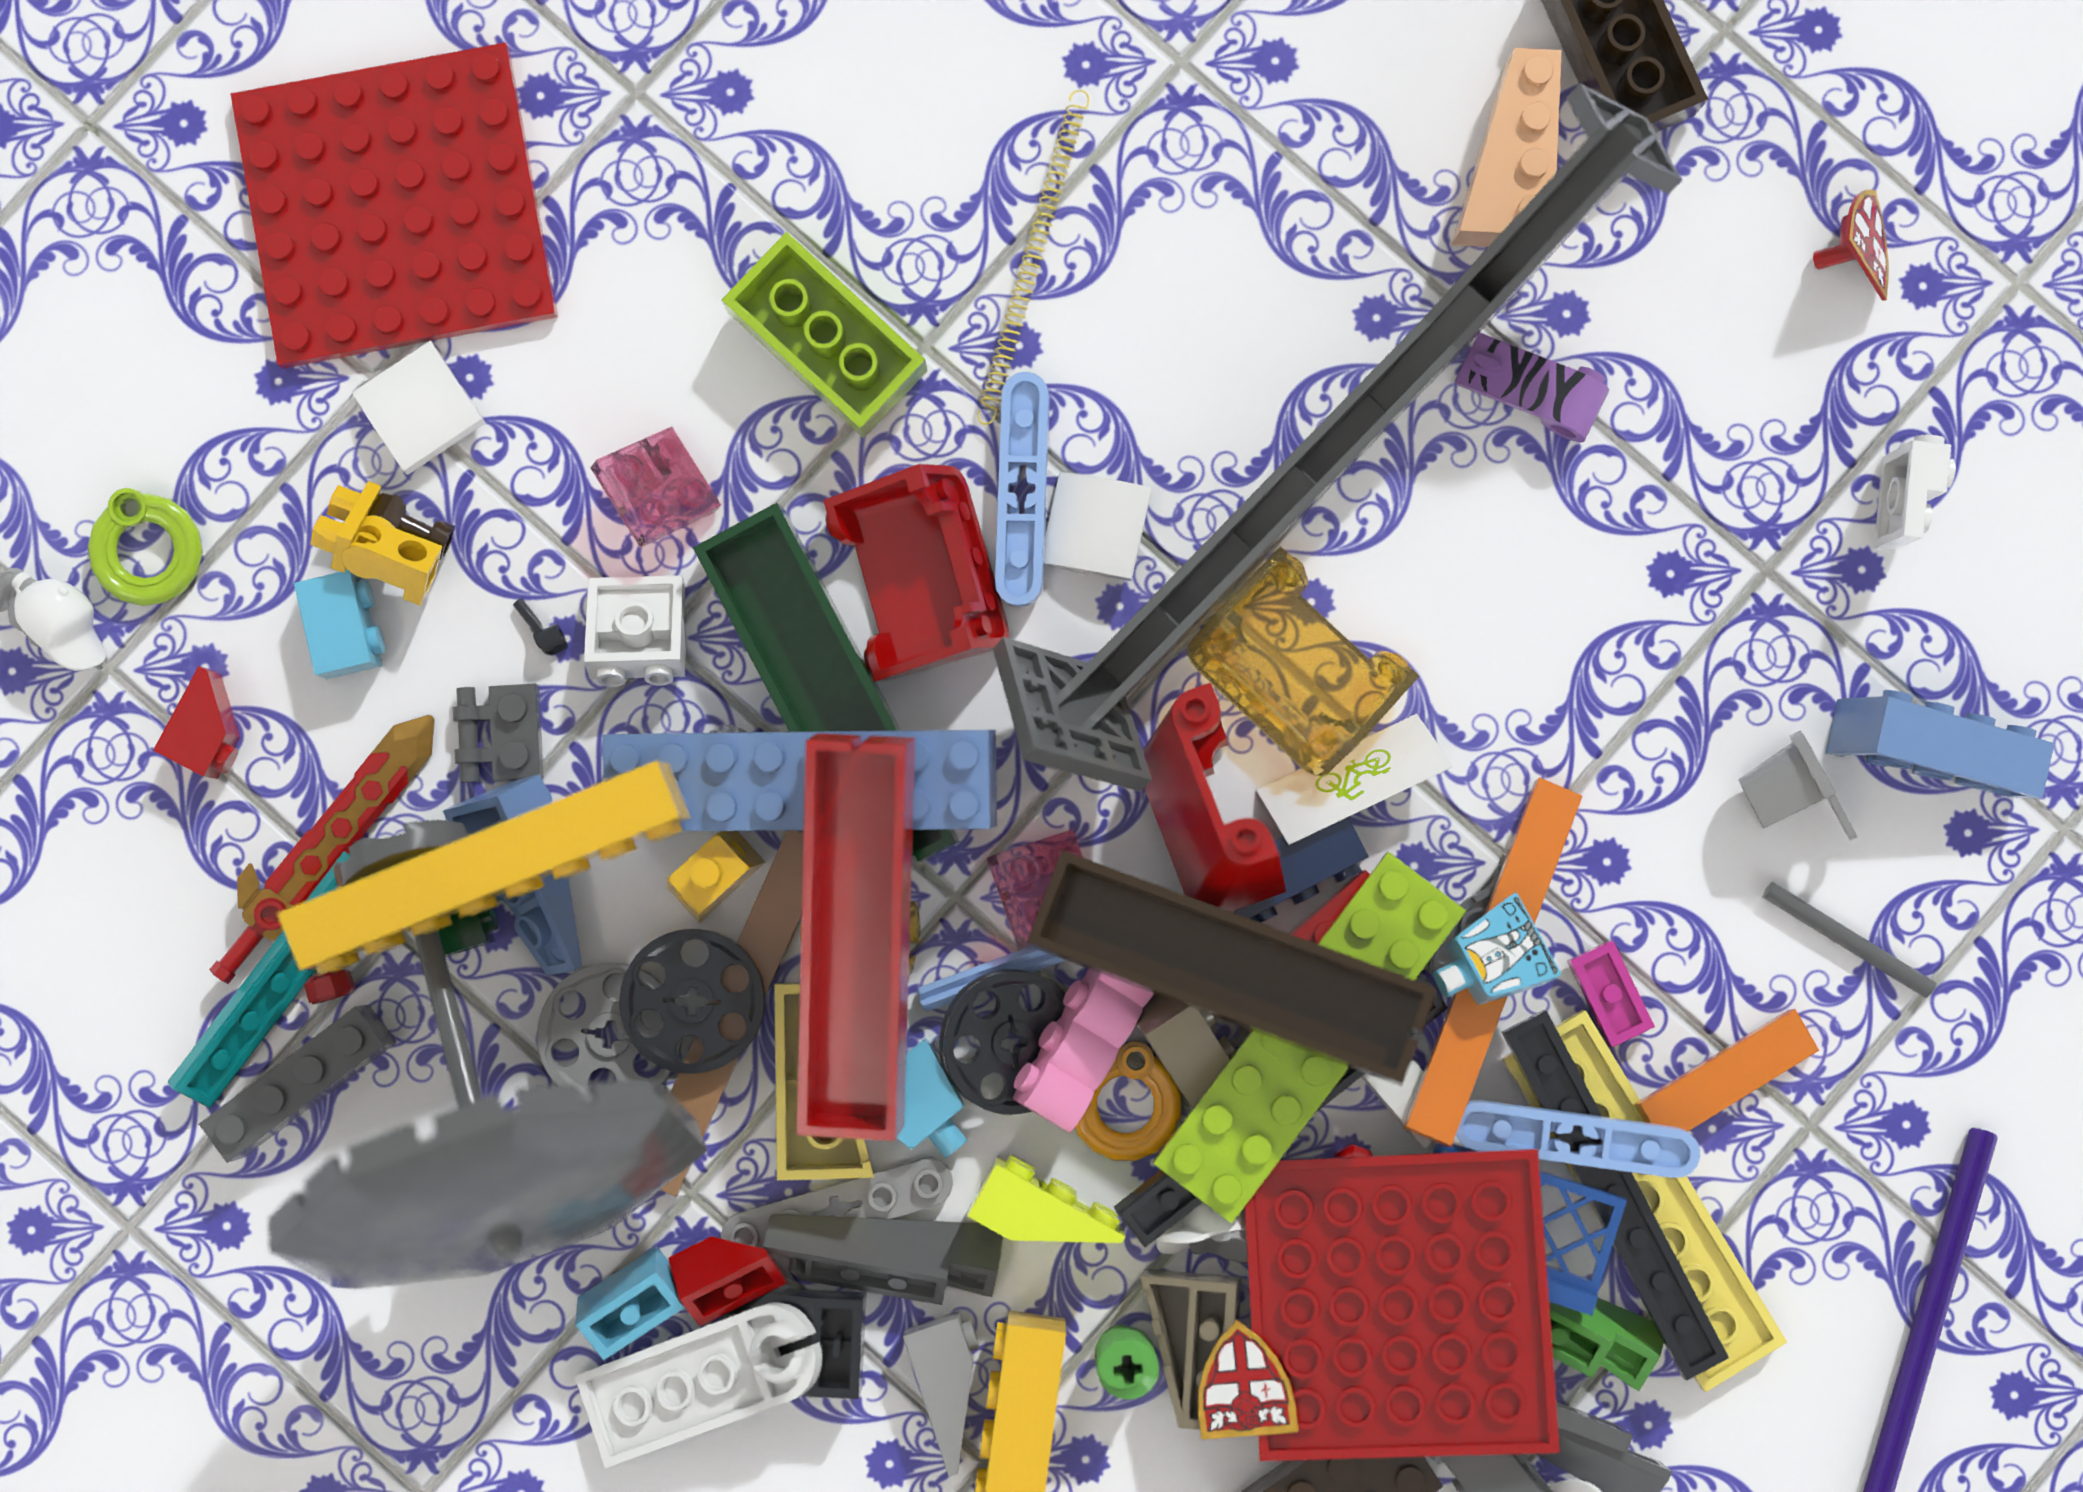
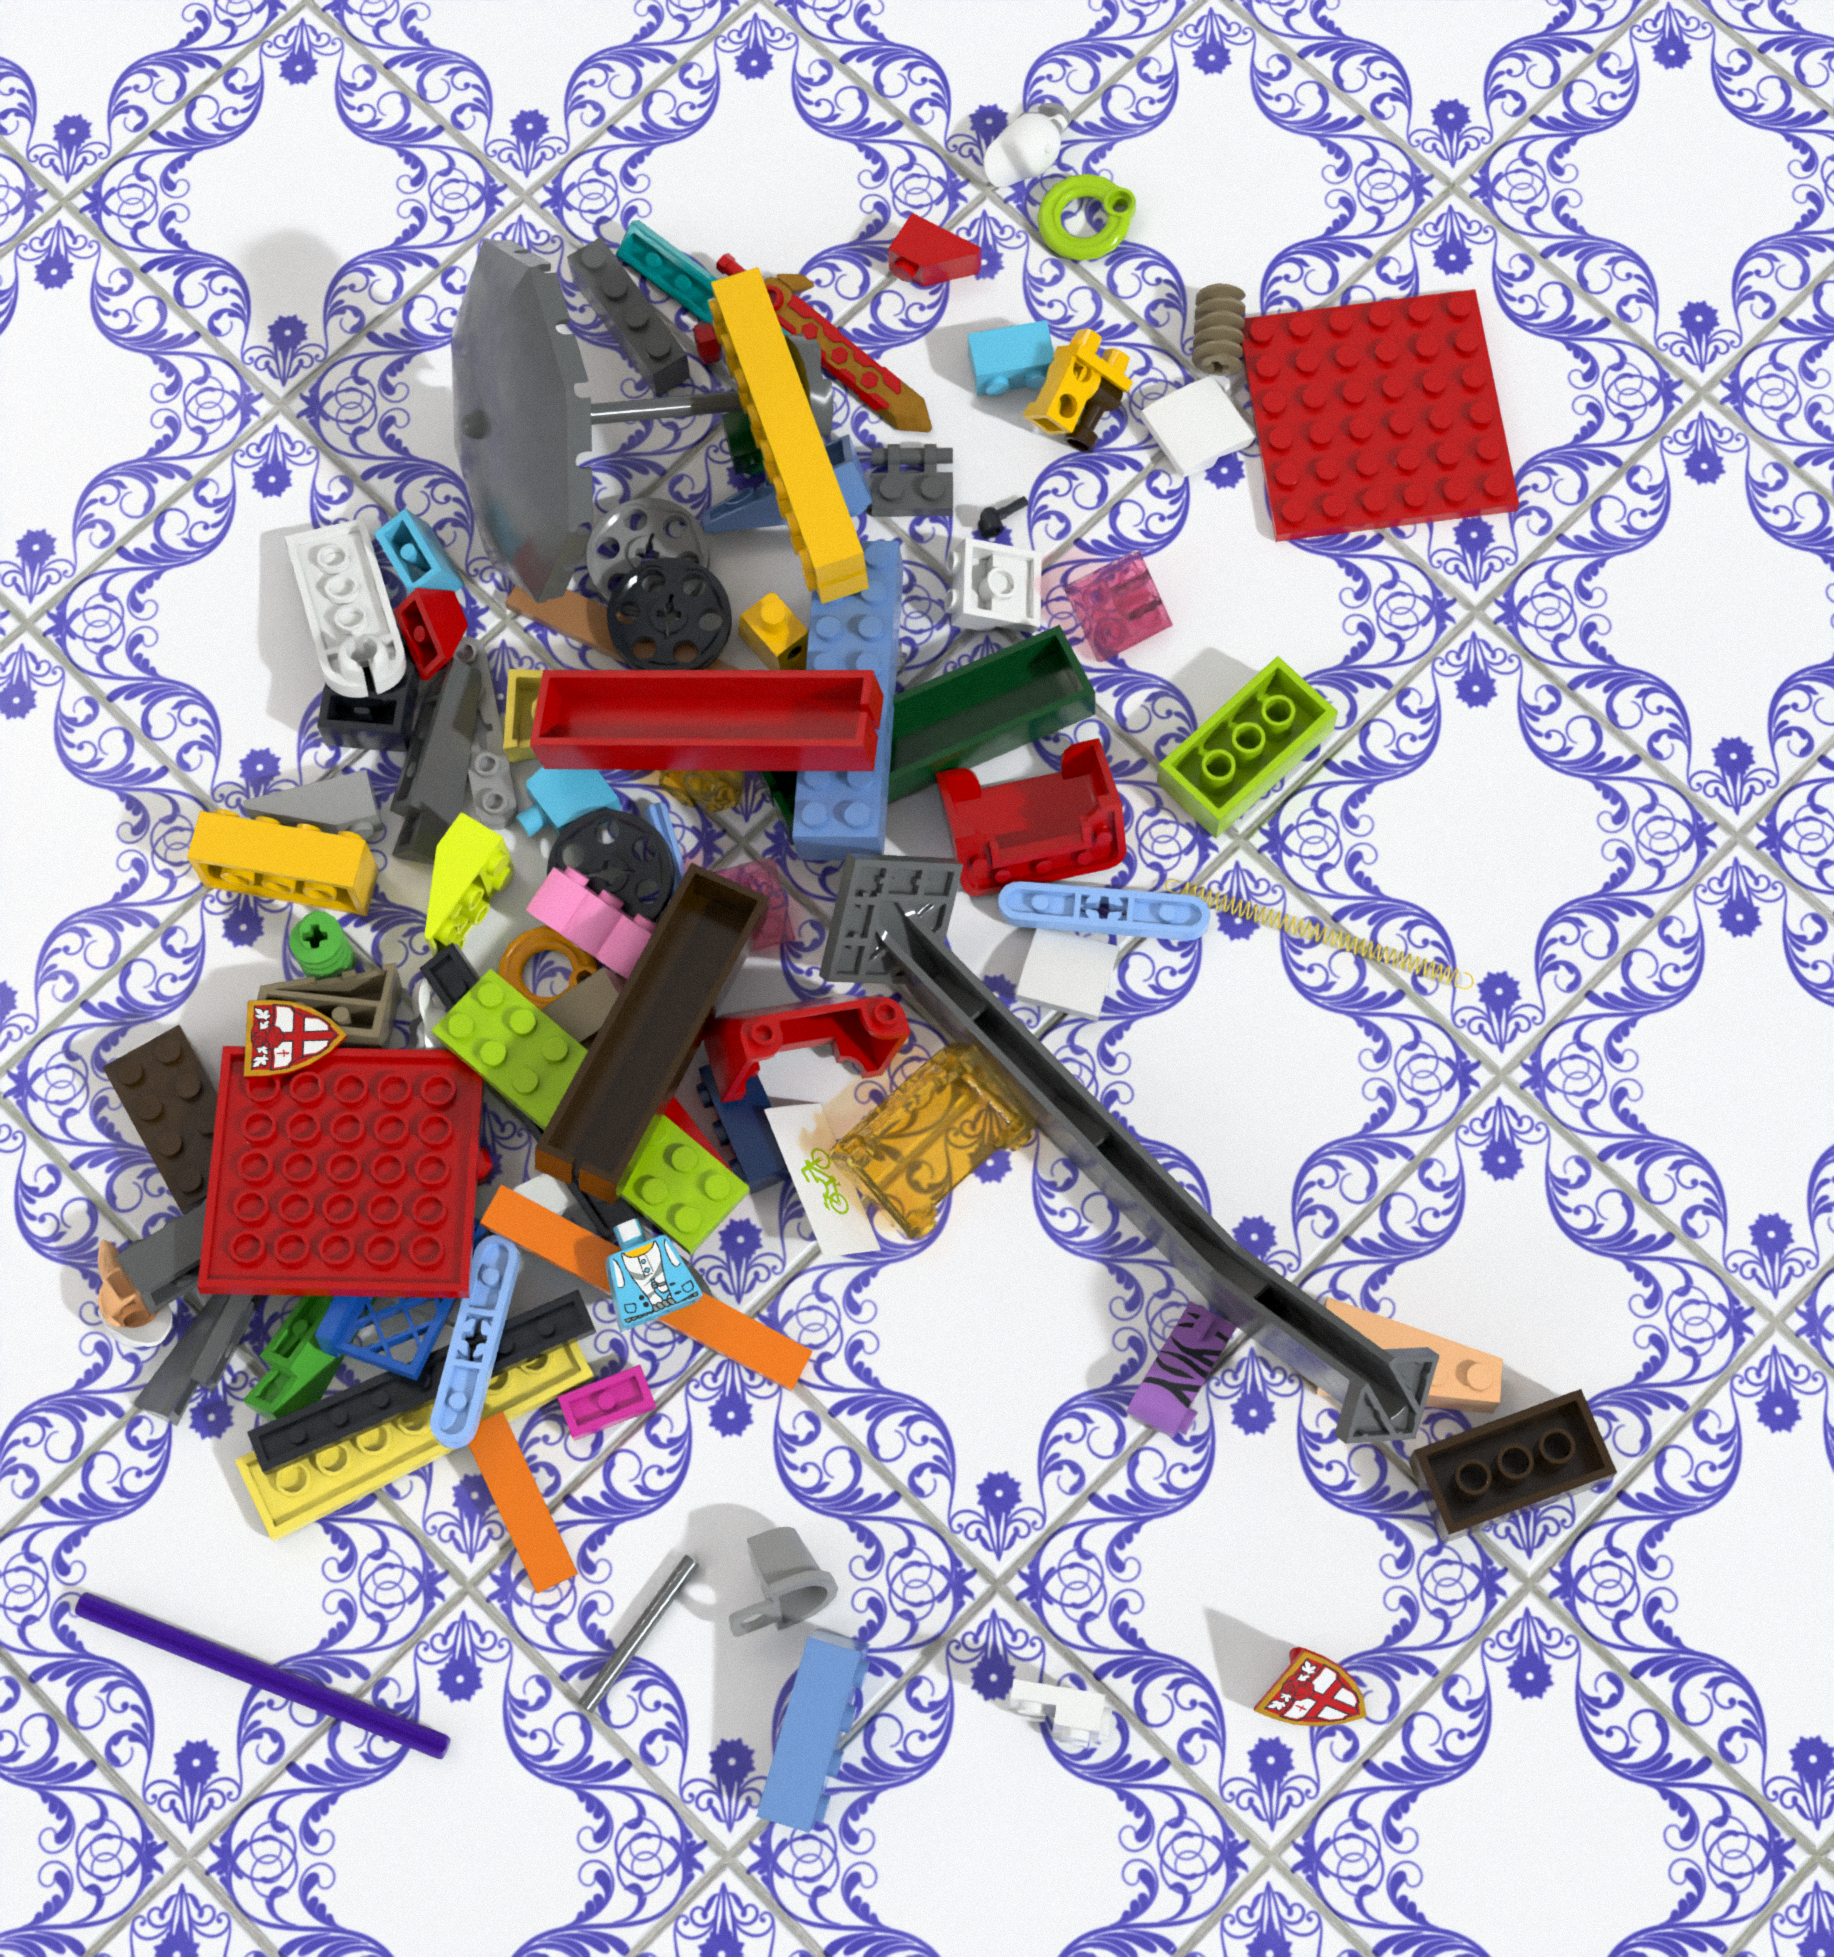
camera: 100 degrees right, 15 degrees down
none -> dark tan piece [1192,283,1246,376]

